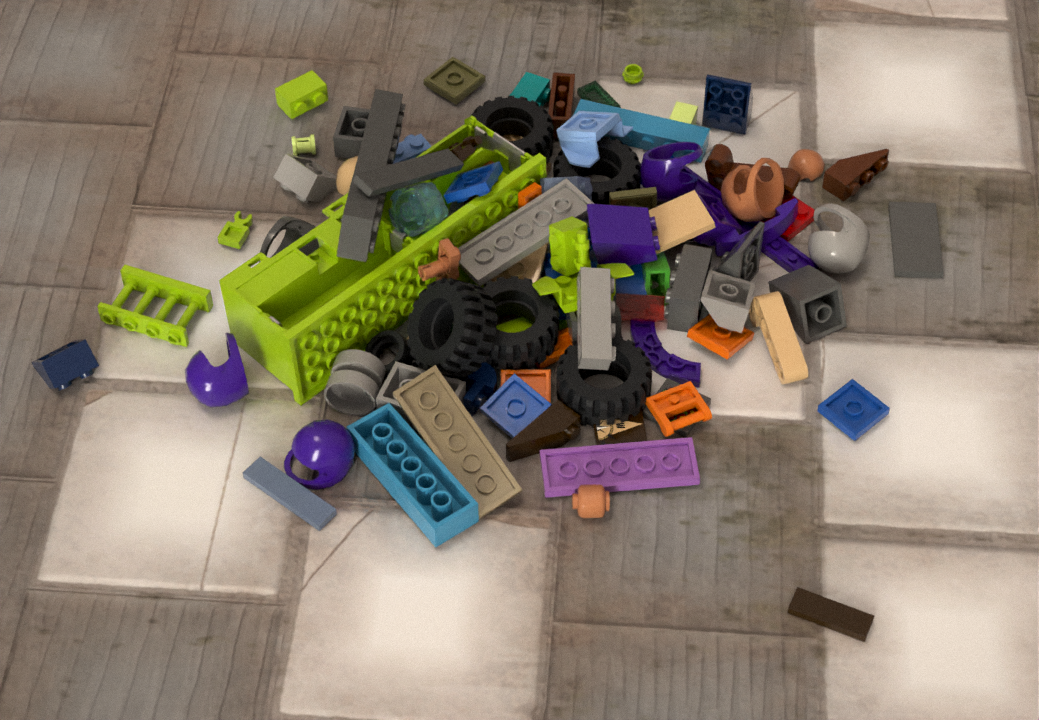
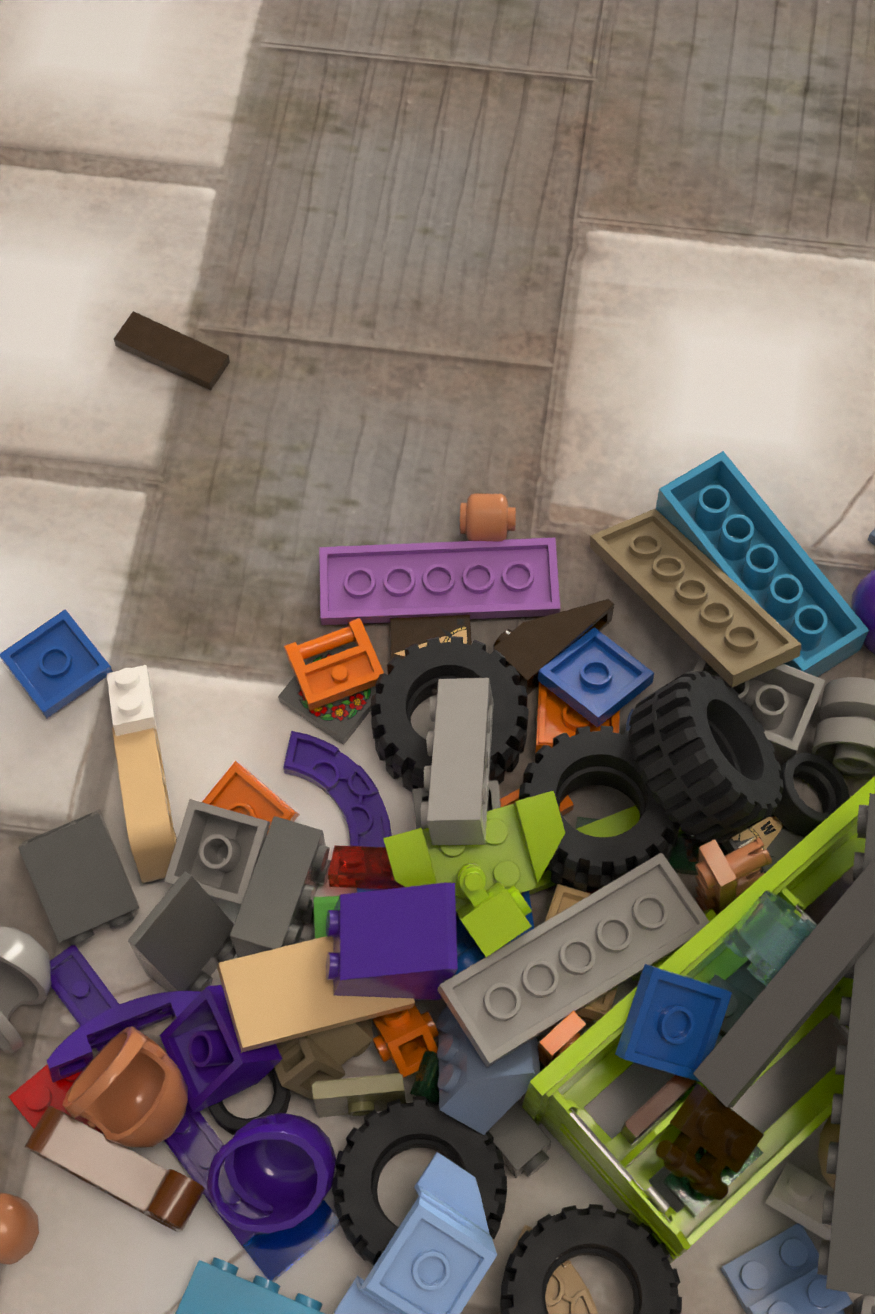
camera: 175 degrees left, 15 degrees up
none -> white plate [107,665,157,736]

